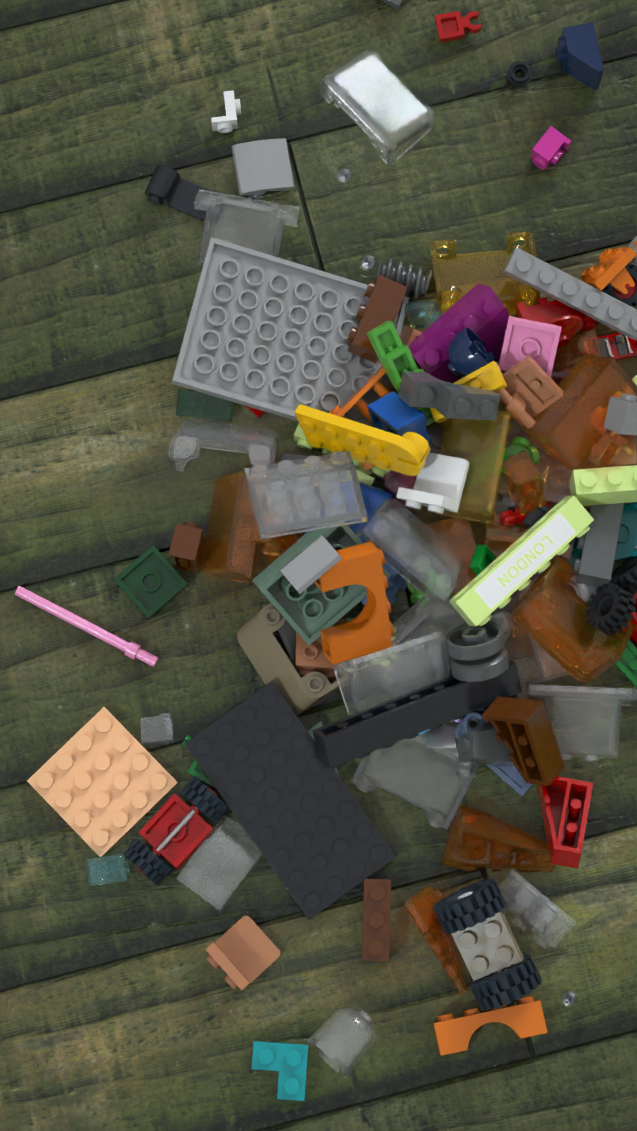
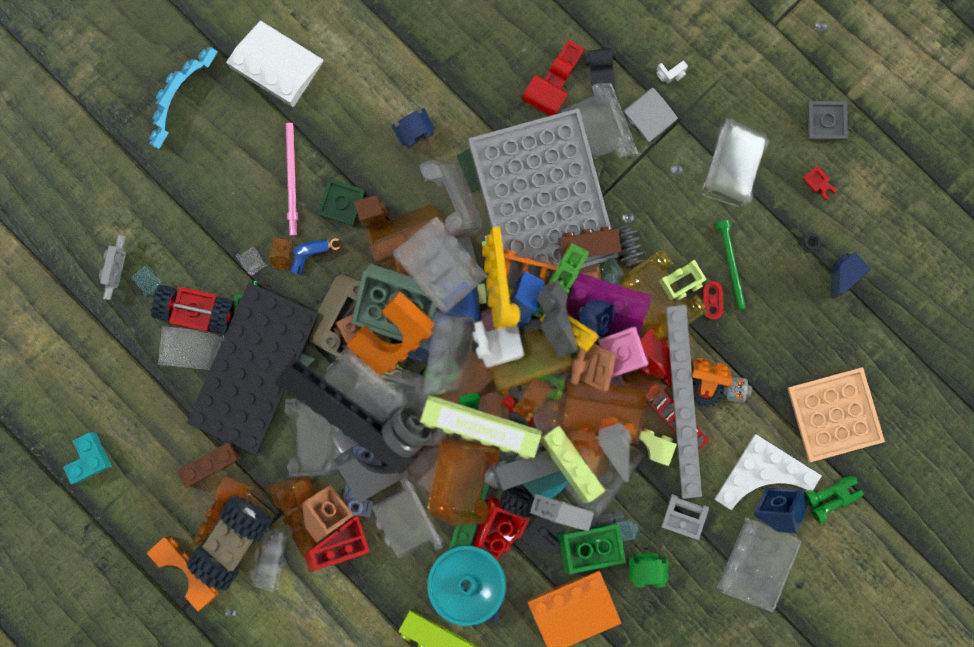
camera: 65 degrees right, 5 degrees up
light nougat plate [27,707,178,858] -> none
nougat bracket [205,916,280,991] -> none
light grey slope [279,535,342,594] -> none
clear cylinder [307,1007,376,1078] -> none
reddish brown wedge [481,696,564,786] -> none
dark pink brick [530,126,571,170] -> none
black tyre [585,583,636,635] -> none
none -> light grey plate [99,235,126,300]
none -> clear orange bracket [270,238,293,269]
none -> blue arm [290,238,341,275]
none -> nougat slope [302,484,354,543]
none -> dark blue brick [391,108,436,148]
none -> red plate [521,39,584,116]
none -> yellowish green window [658,260,707,301]
none -> red plate [702,281,723,320]
none -> green piece [715,219,746,310]

